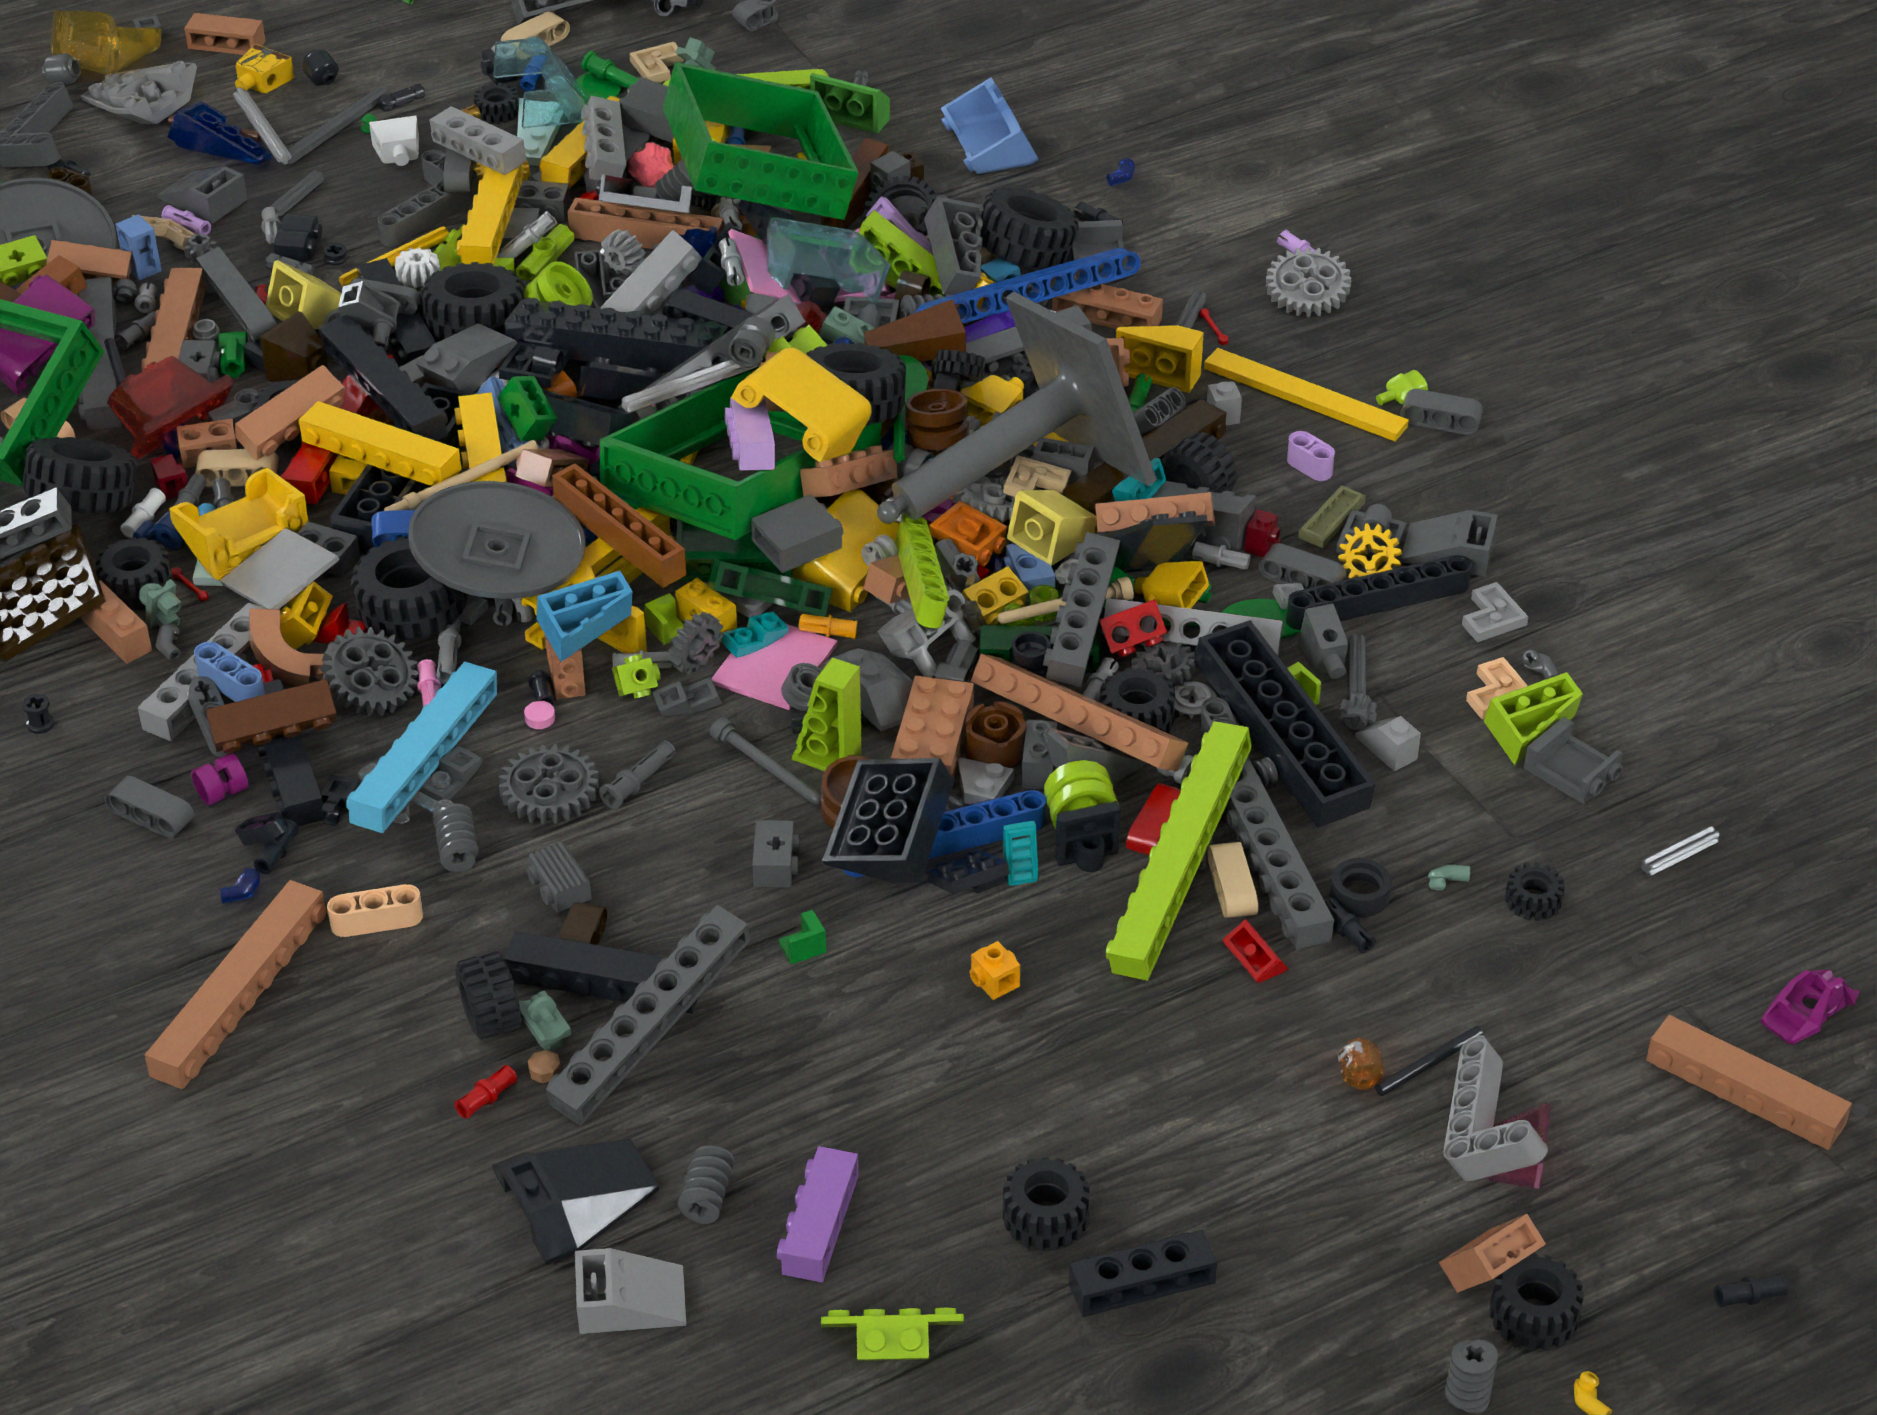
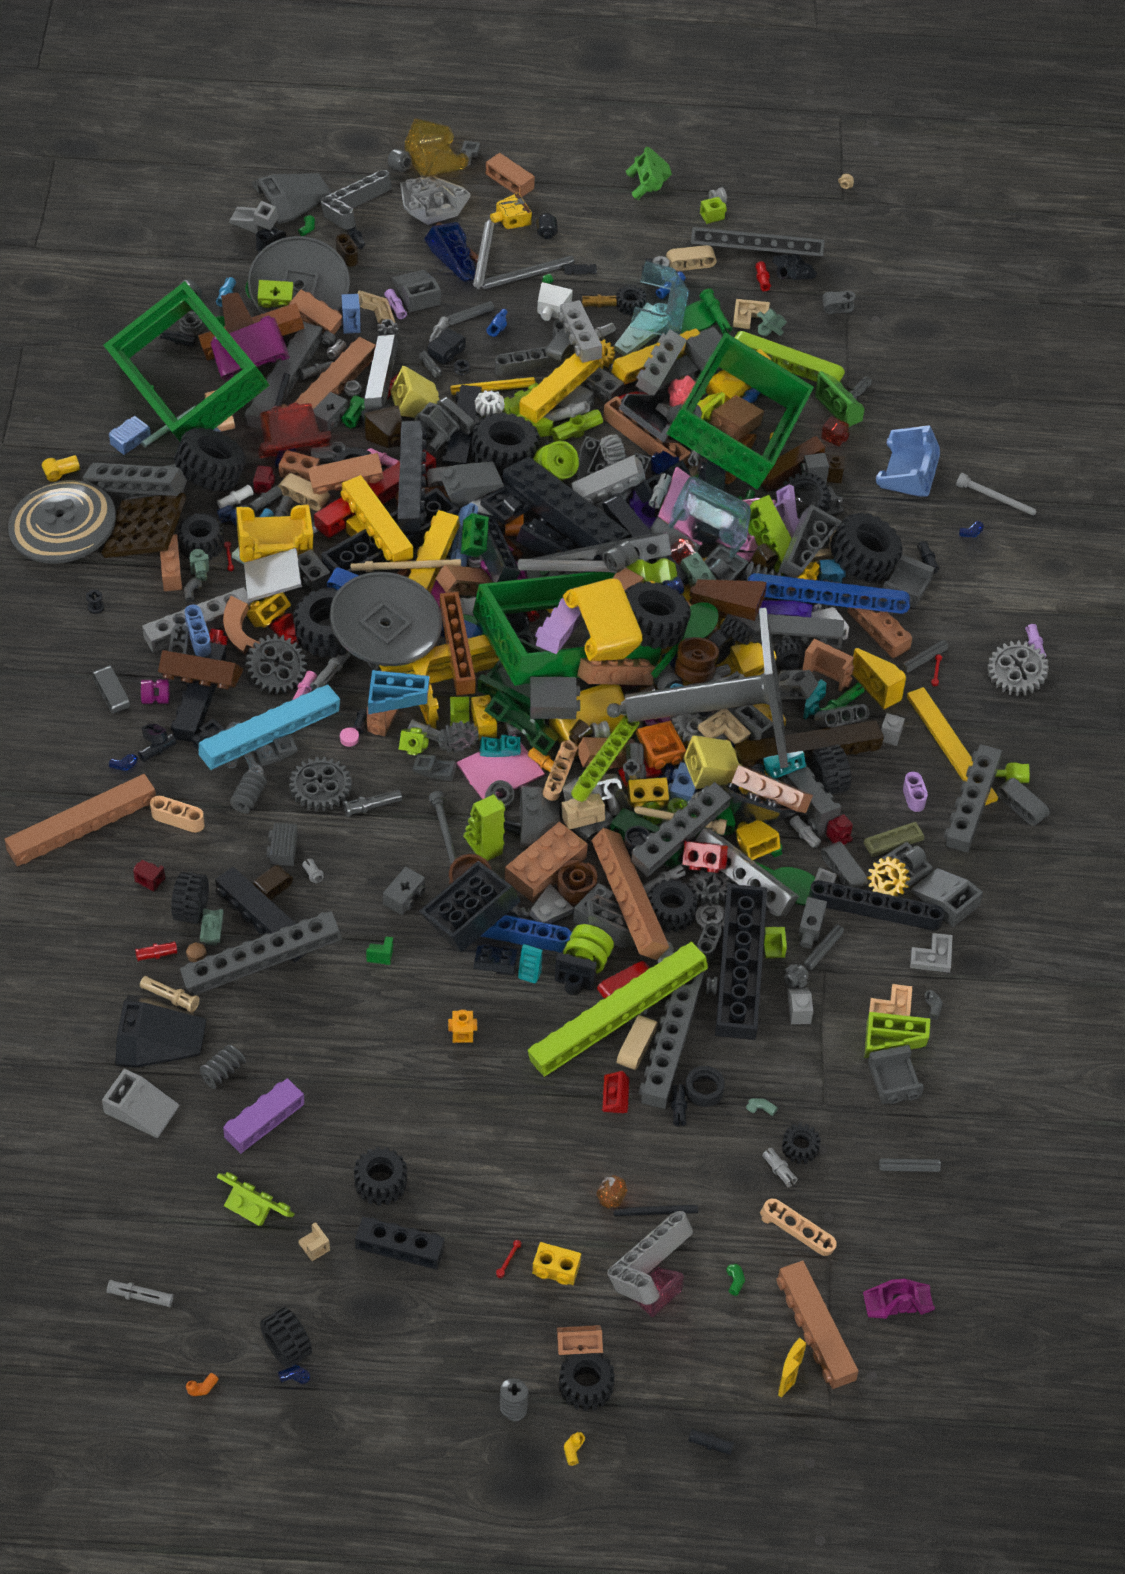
camera: 30 degrees right, 10 degrees up
none -> dark red brick [133,860,166,892]
none -> tan pin [140,976,200,1013]
none -> tan panel [299,1222,330,1261]
none -> light grey pin [302,859,324,883]
none -> blue piece [487,309,508,337]
none -> red hinge [496,1240,522,1278]
none -> yellow brick [532,1242,581,1285]
none -> light nougat beam [543,740,578,801]
none -> tan brick [562,793,605,829]
none -> dark brown hat [569,719,594,744]
none -> green arm [726,1264,745,1296]
none -> red pin [755,261,771,291]
none -> light nougat beam [760,1198,836,1256]
none -> light grey pin [762,1148,798,1187]
none -> yellow slope [778,1338,806,1398]
none -> clear red brick [821,416,850,447]
none -> dark grey brick [944,744,1002,853]
none -> light grey piece [956,473,1036,515]

